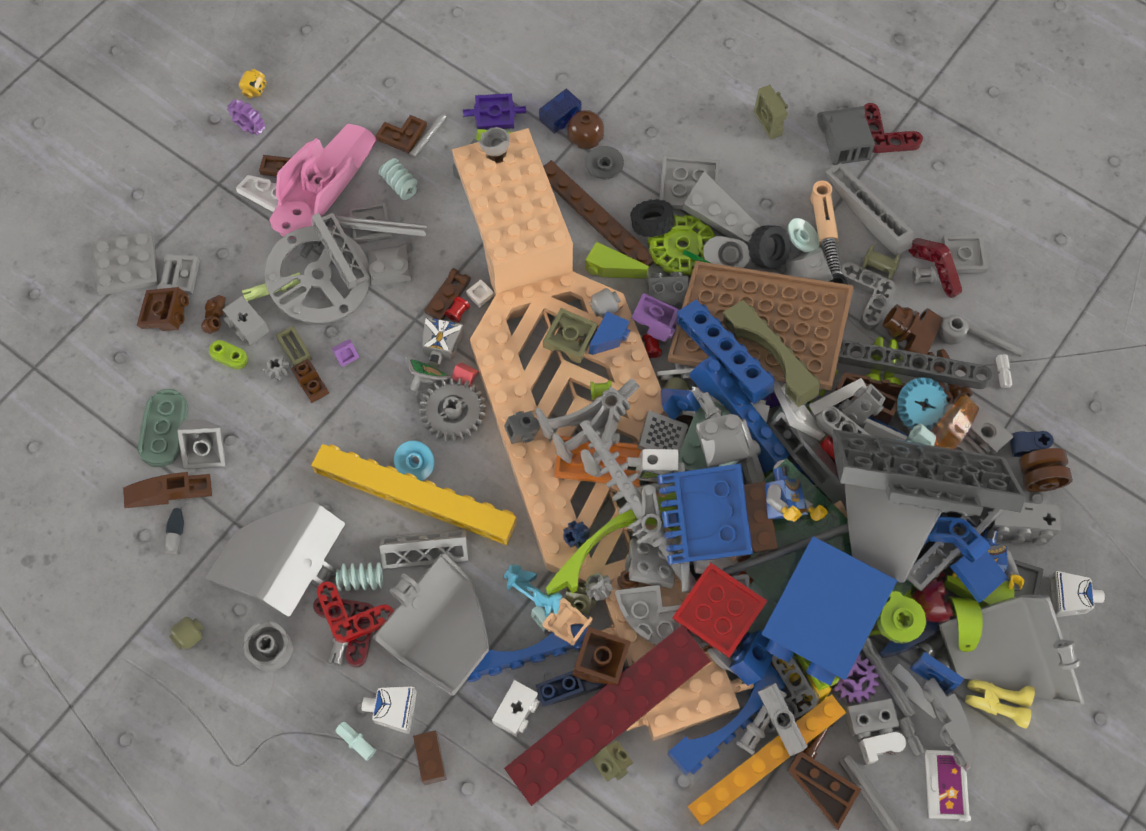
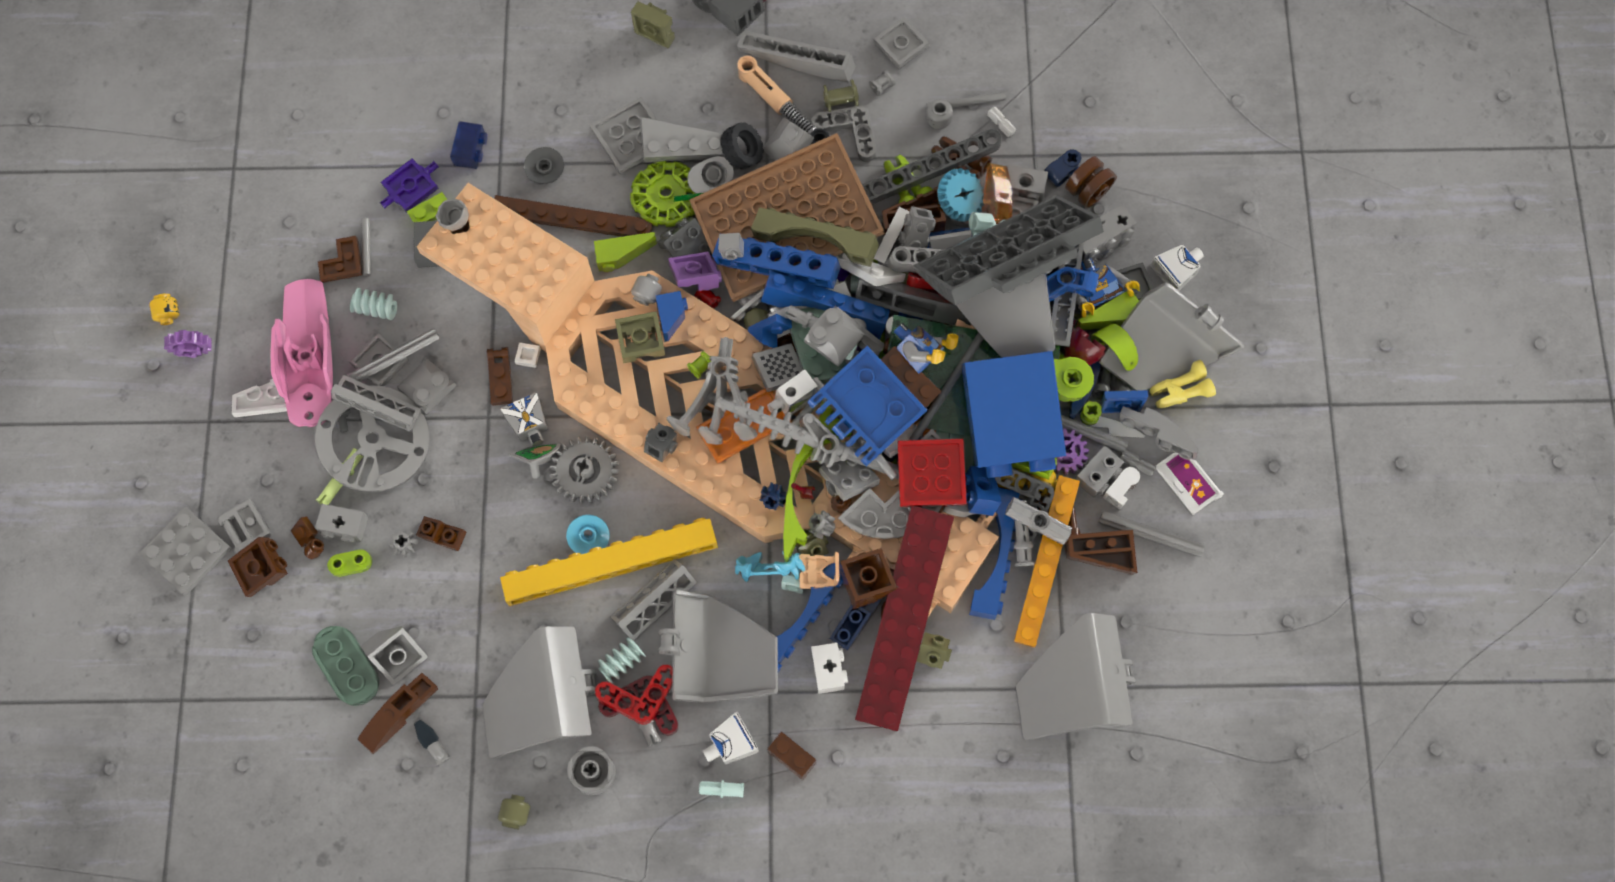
camera: 35 degrees left, 5 degrees up
reddish brown plate [259,155,291,177] -> none
olive tile [276,326,313,367] -> none
medium lavender tile [332,339,359,367] -> none
red bush [445,296,470,323] -> none
coral slope [452,362,479,388] -> none
reddish brown cylinder [567,110,604,149] -> none
black tyre [630,199,675,237] -> none
light aqua dish [787,218,819,253] -> none
reddish brown beam [882,304,943,365] -> none
dark red beam [908,238,962,298] -> none
blue tile [950,551,1008,603] -> none
none -> light grey plate [718,233,744,260]
none -> dark red hand [791,483,815,499]
none -> lime bush [1080,401,1102,426]

